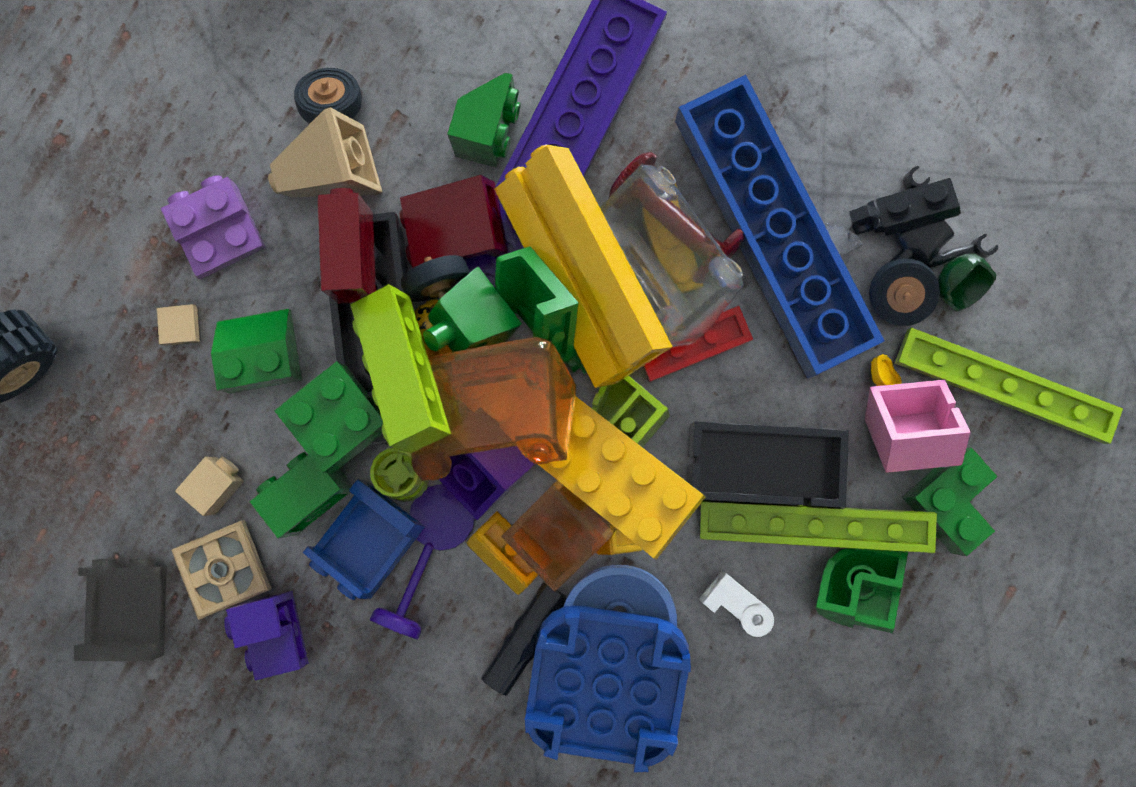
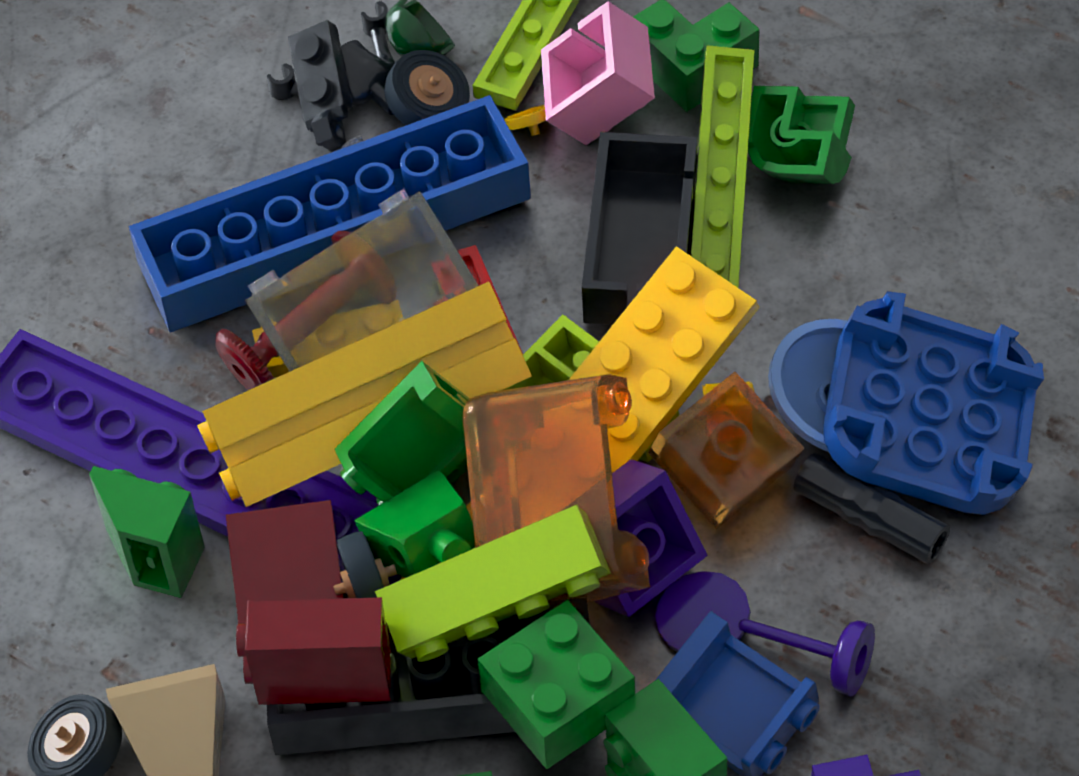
camera: 90 degrees left, 30 degrees down
lime wheel [370,448,429,502] -> none
yellow slope [466,511,549,595] -> none
white leg [699,570,774,637] -> none

